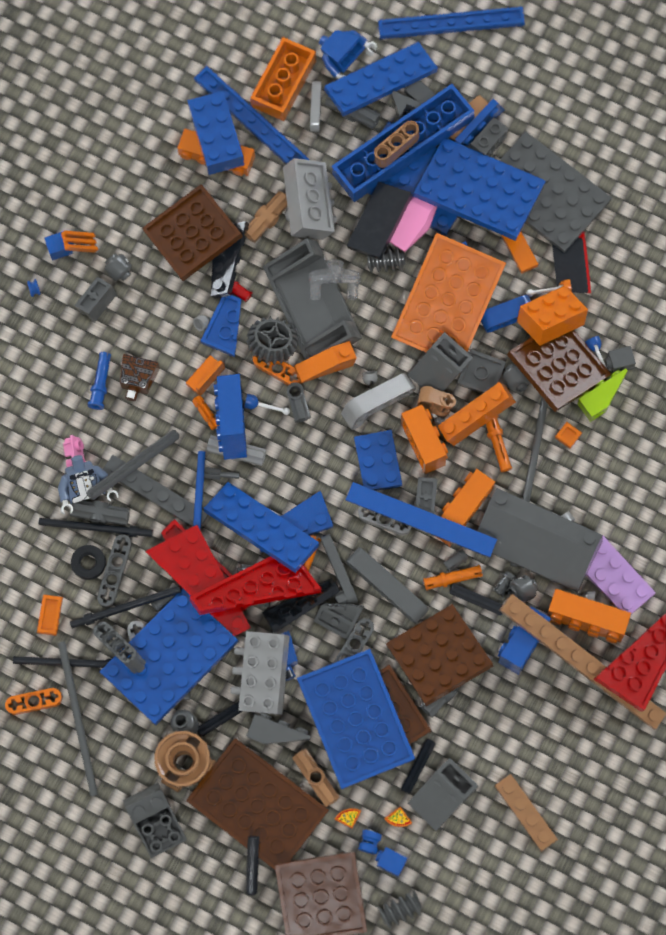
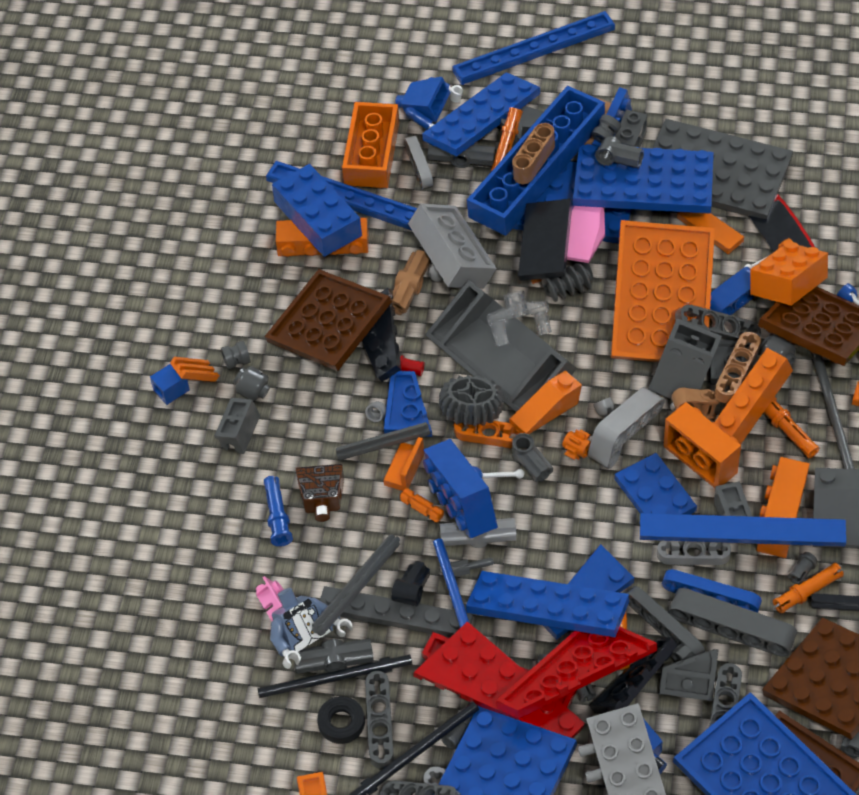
camera: 20 degrees left, 20 degrees down
blue bush [27,279,41,297] -> none
none -> dark grey wheel [221,340,251,370]
none -> dark grey axle [336,422,430,460]
none -> black piece [391,561,430,607]
none -> orange pin [491,107,523,172]
none -> orange gear [562,429,591,460]
none -> dark grey wheel [591,114,621,143]
none -> dark grey piece [595,136,644,169]
none -> blue beam [662,569,762,613]
none -> dark grey beam [675,305,761,340]
none -> medium nougat beam [714,332,761,403]

